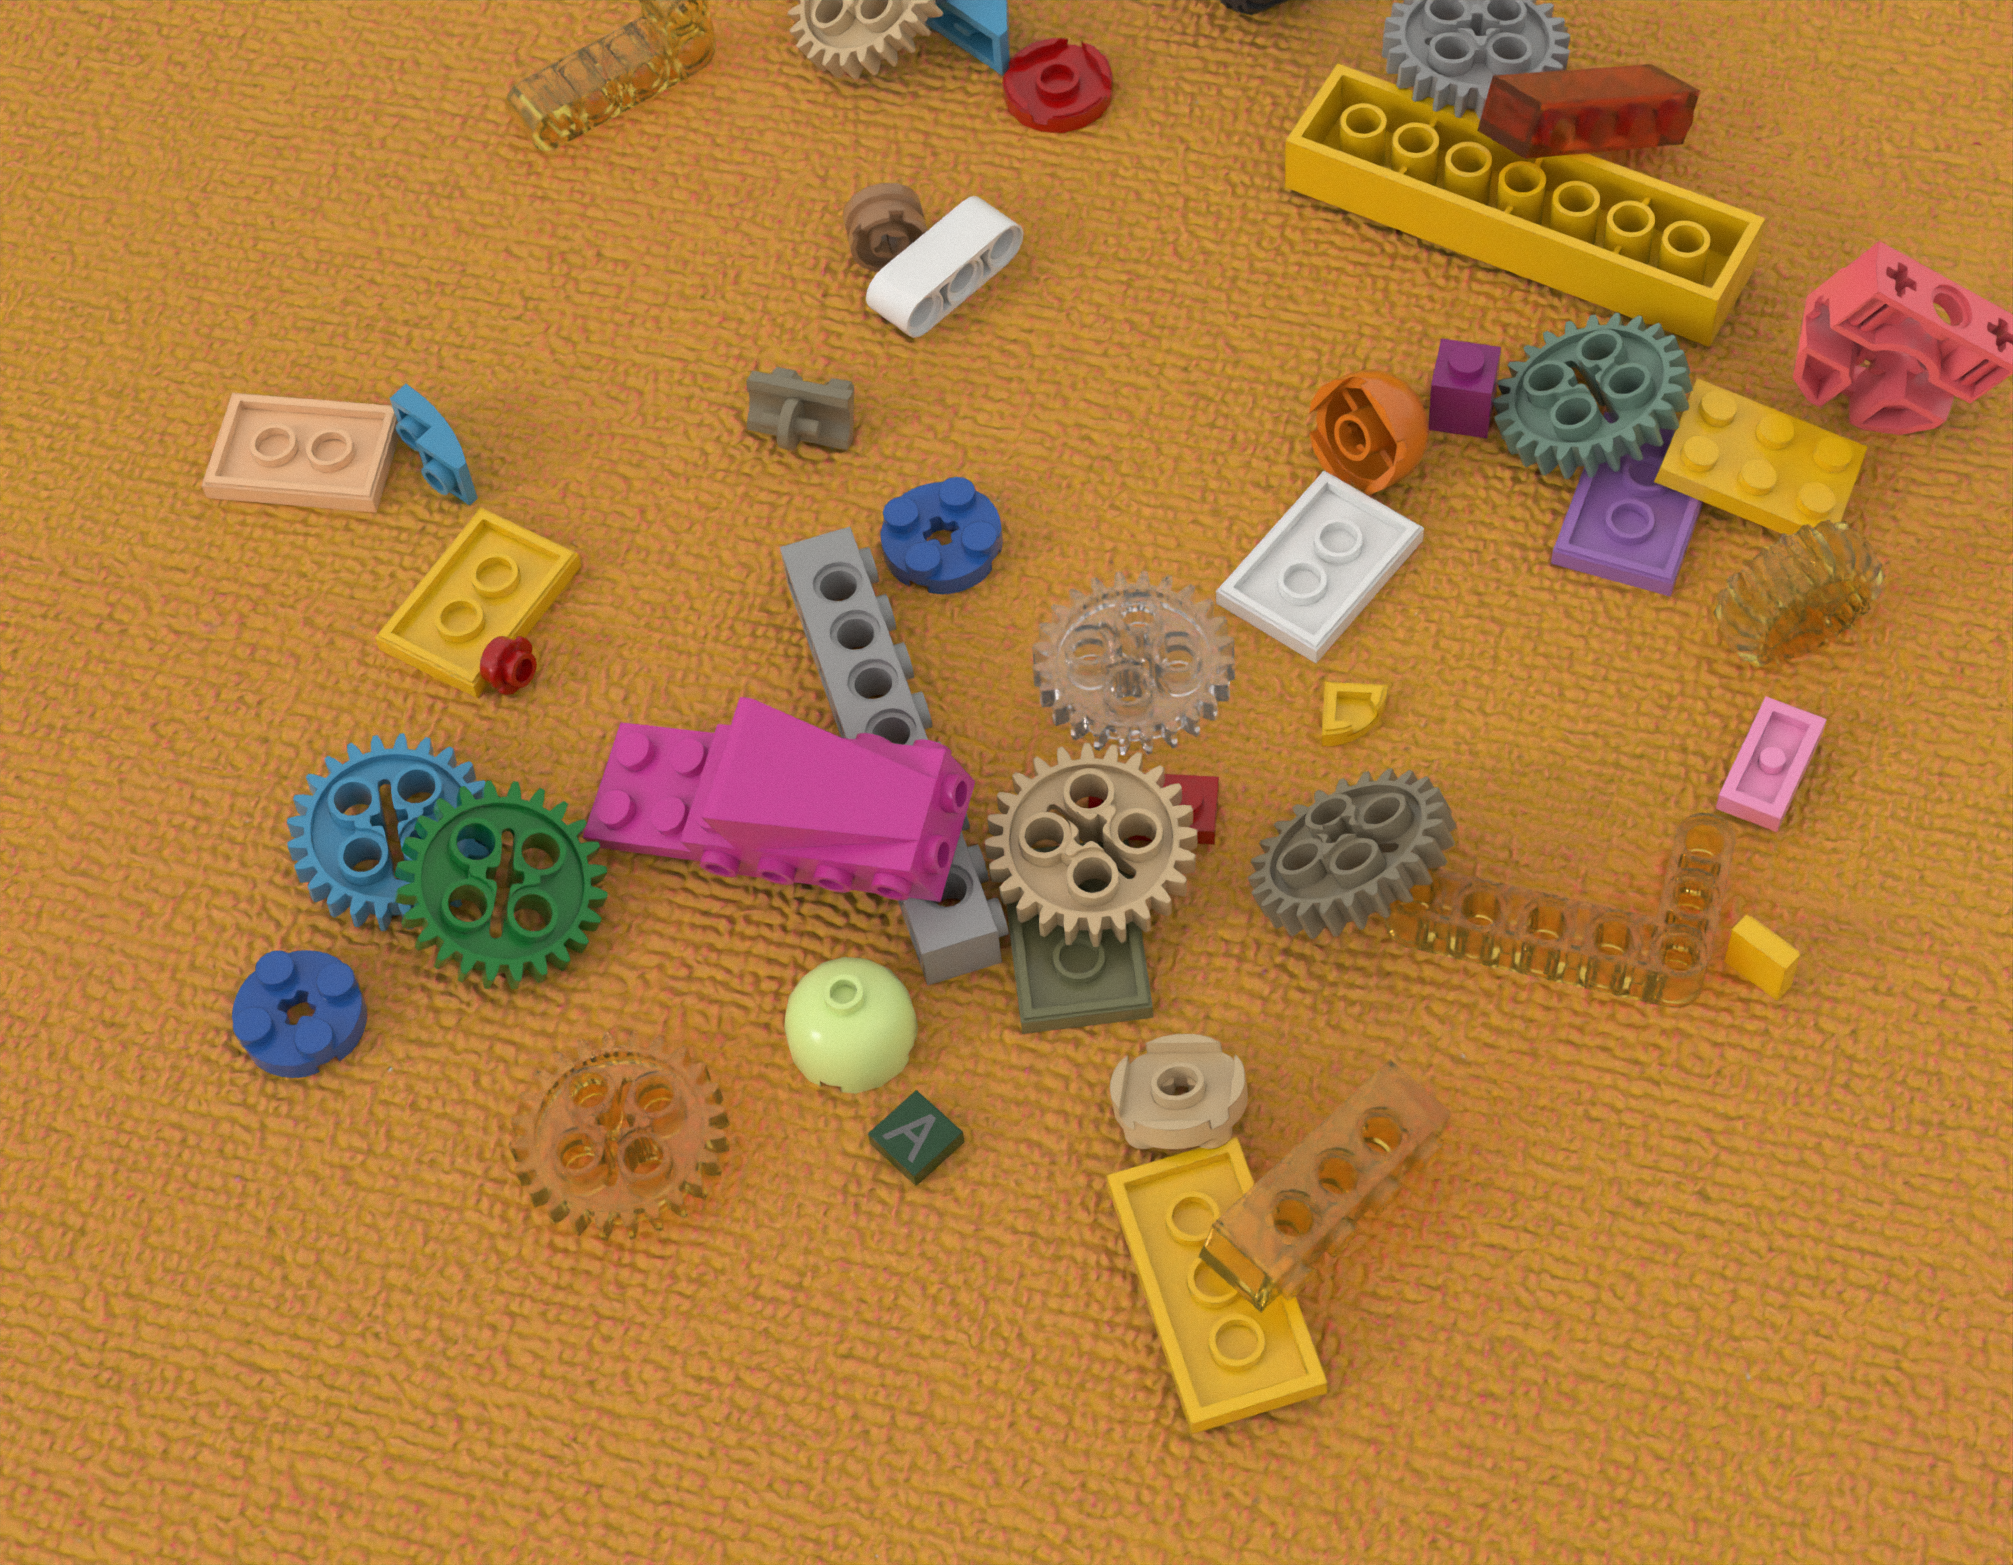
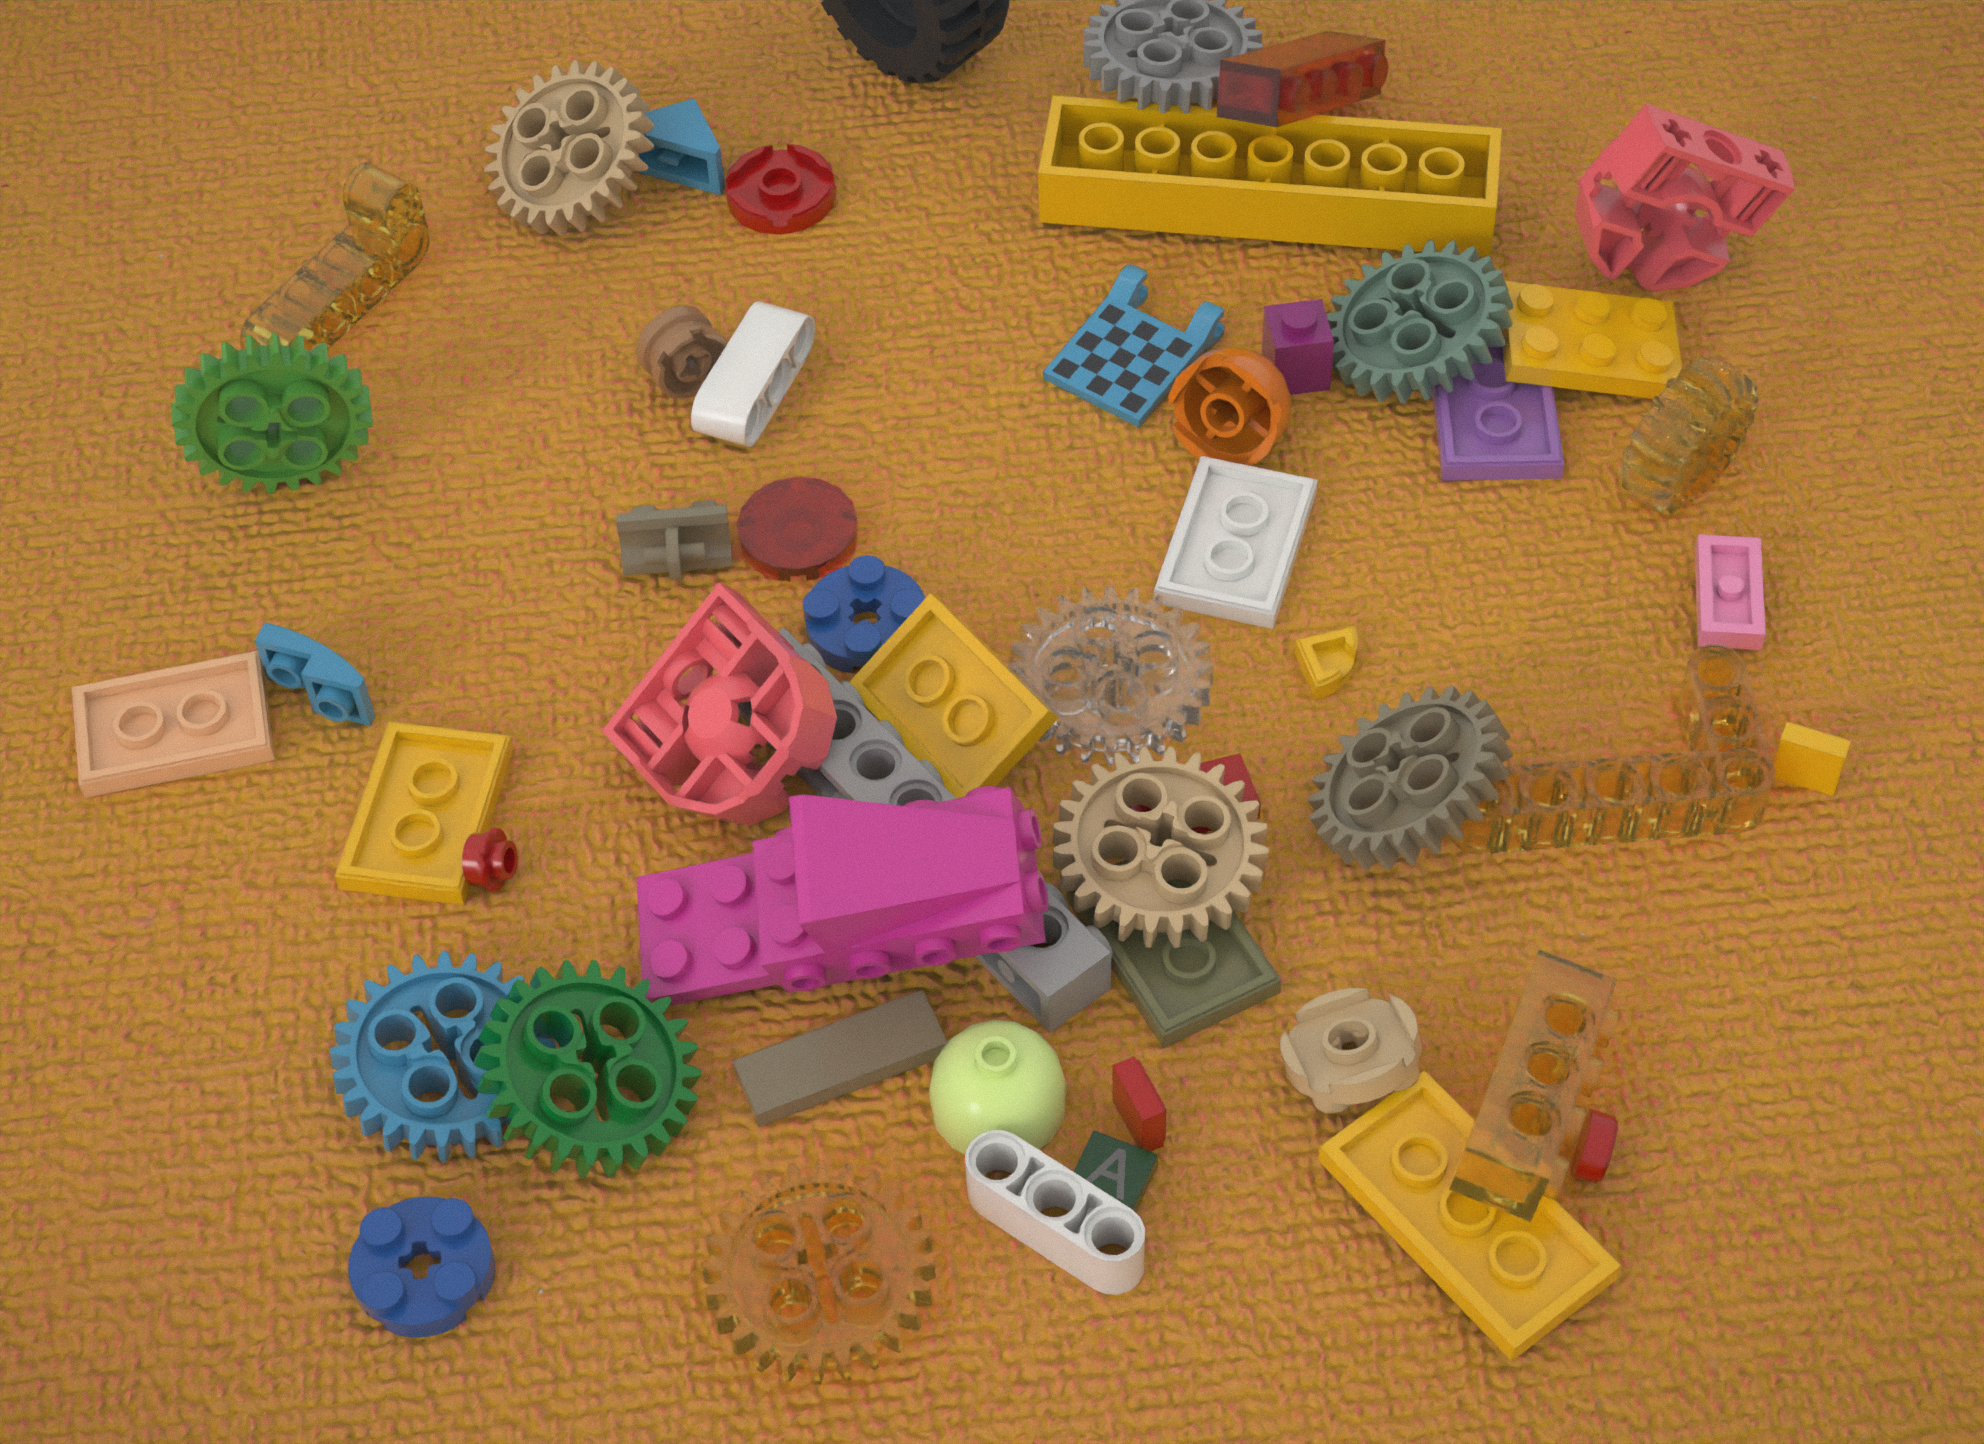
camera: 25 degrees left, 5 degrees down
none -> bright green gear [171,333,373,494]
none -> coral connector [602,583,837,826]
none -> dark tan tile [733,990,947,1127]
none -> clear red tile [737,477,858,582]
none -> yellow plate [849,593,1059,799]
none -> white beam [965,1130,1145,1295]
none -> dark azure flag [1043,264,1225,428]
none -> red tile [1112,1056,1167,1151]
none -> red tile [1571,1109,1618,1184]

